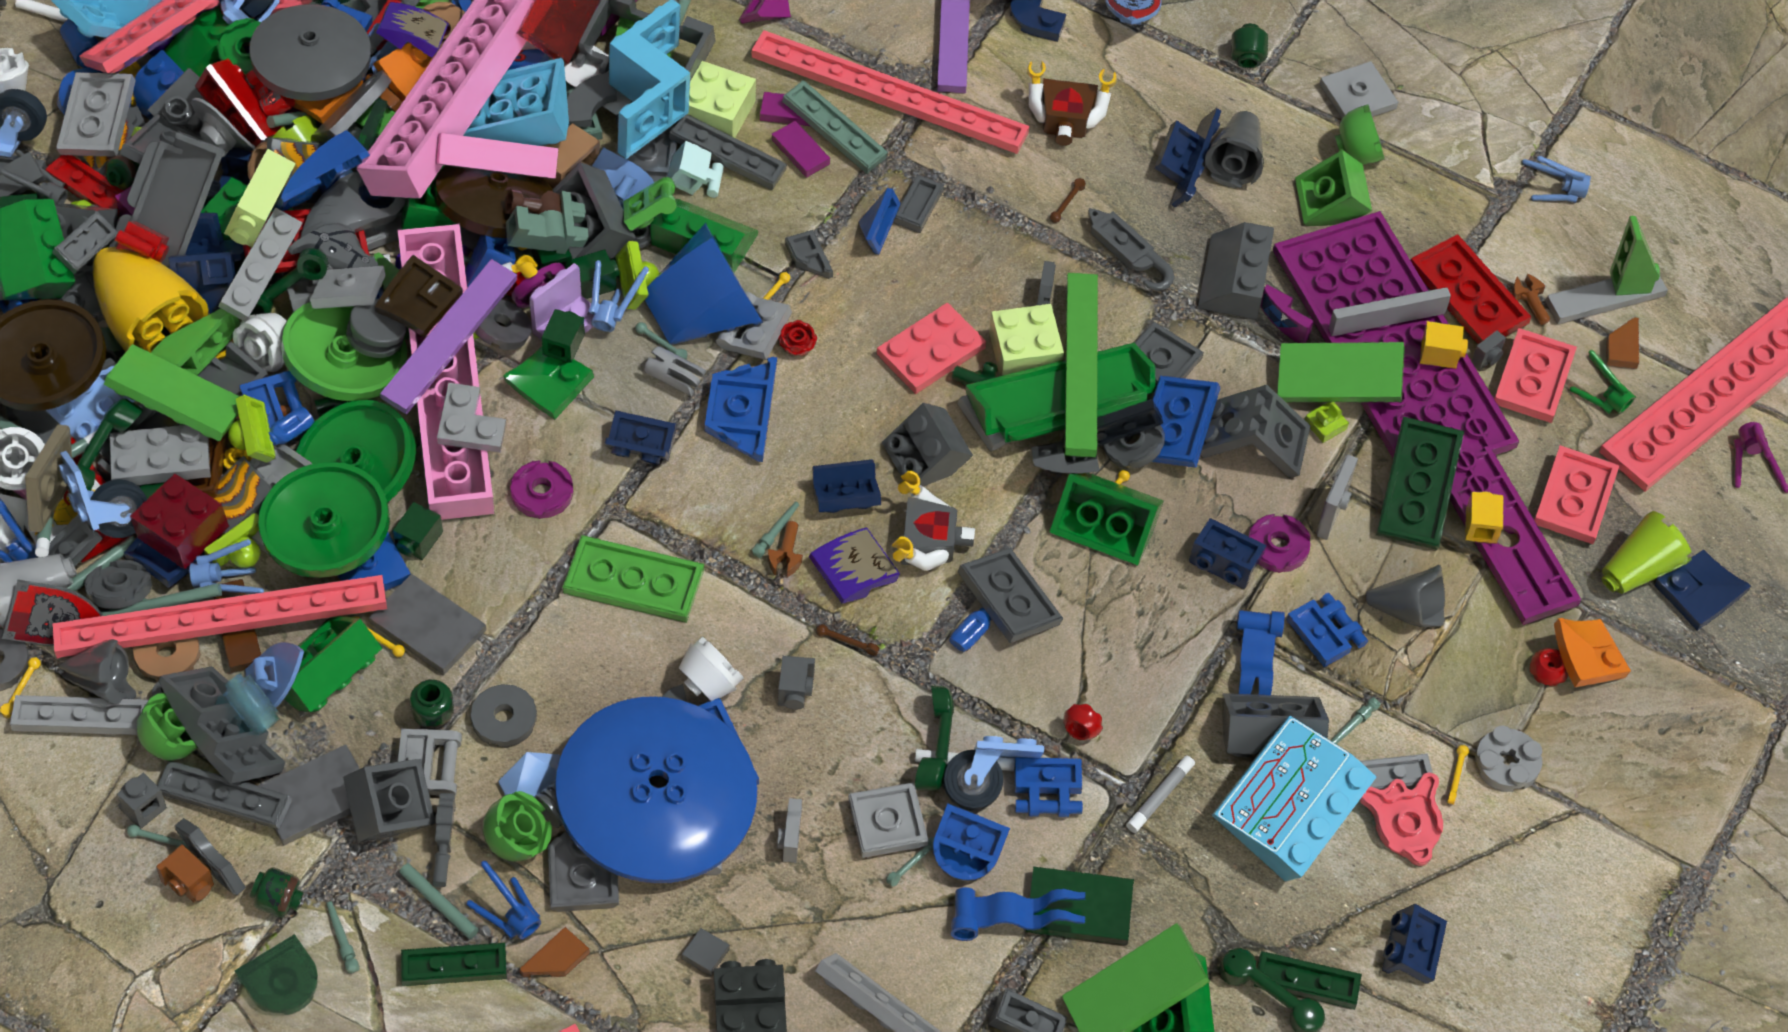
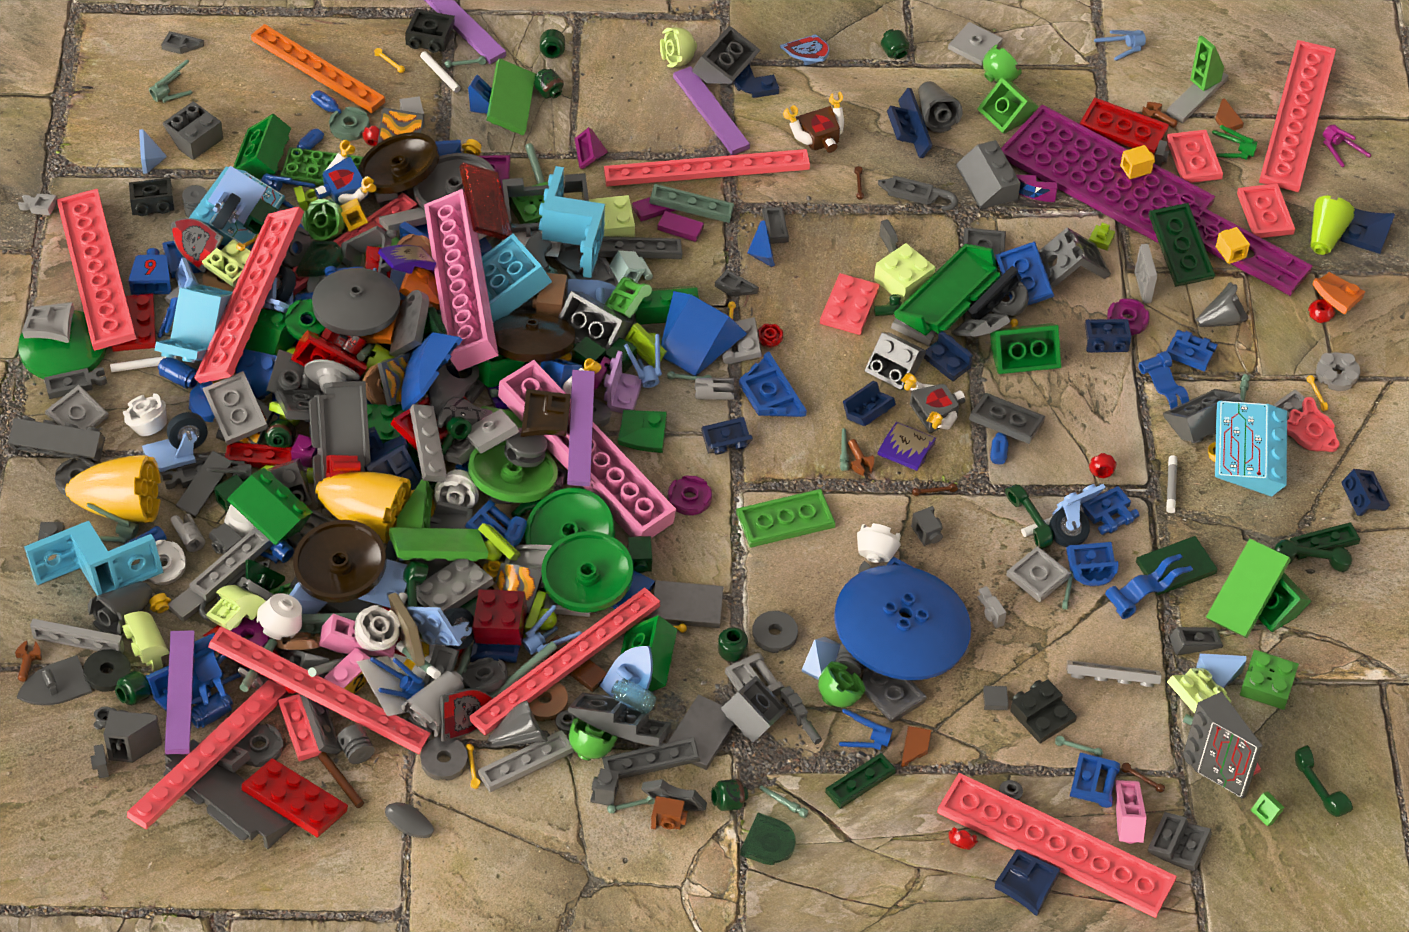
camera: 30 degrees left, 5 degrees down
dark grey plate [52,211,118,274] -> none
yellowish green brick [224,149,296,248] -> none
sand green bar [399,863,479,939] -> none
bright pink tile [436,133,558,179] -> none
light grey plate [437,383,506,453] -> none
sand green hips [505,189,588,254] -> none
dark green brick [541,309,585,363] -> none
bright green tile [1065,273,1098,457] -> none
bright green tile [1277,342,1405,402] -> none
light grey tile [1329,288,1451,336] -> none
none -> dark blue bracket [924,331,973,382]

